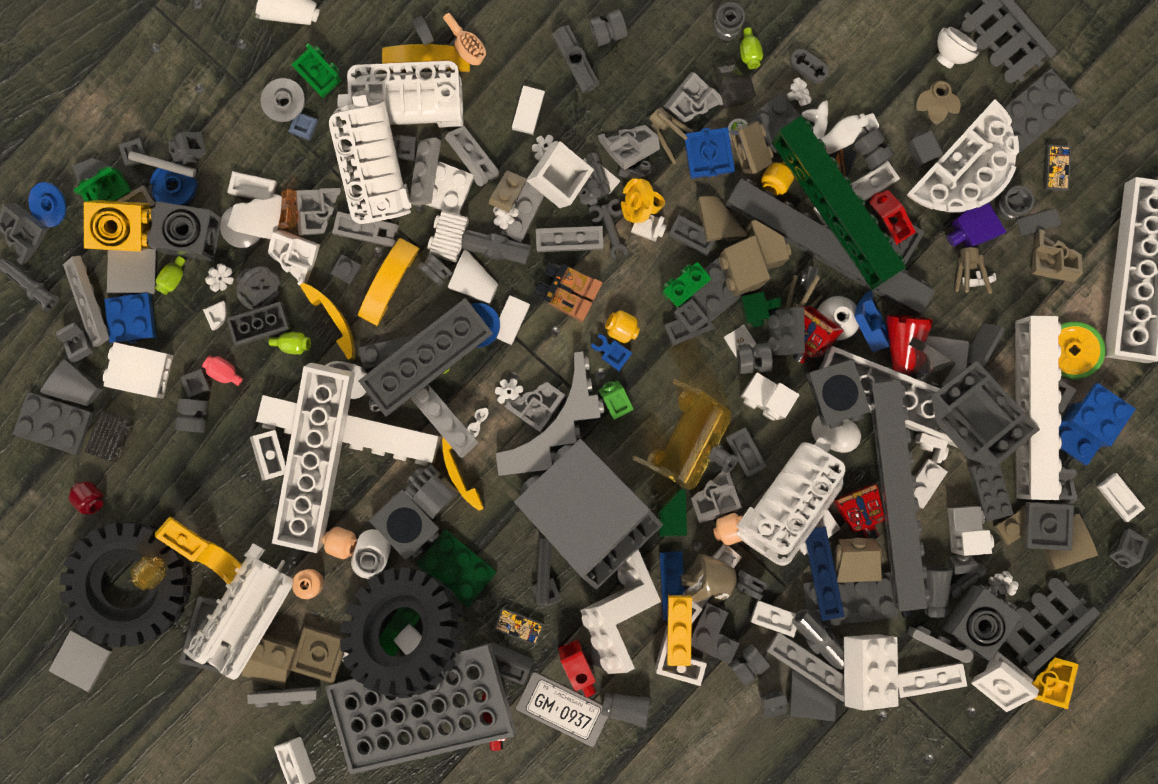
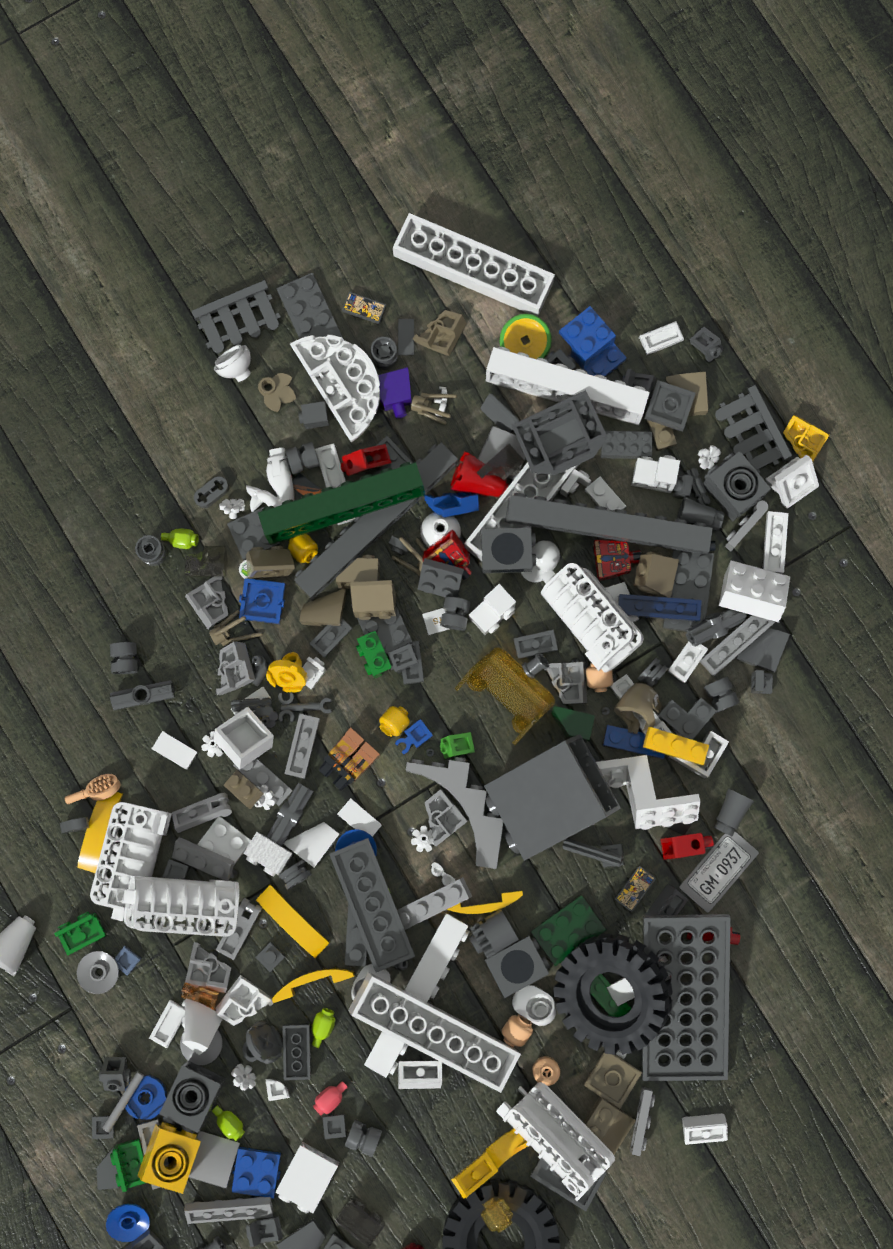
camera: 70 degrees left, 5 degrees down
dark green brick [739,292,782,327] -> none

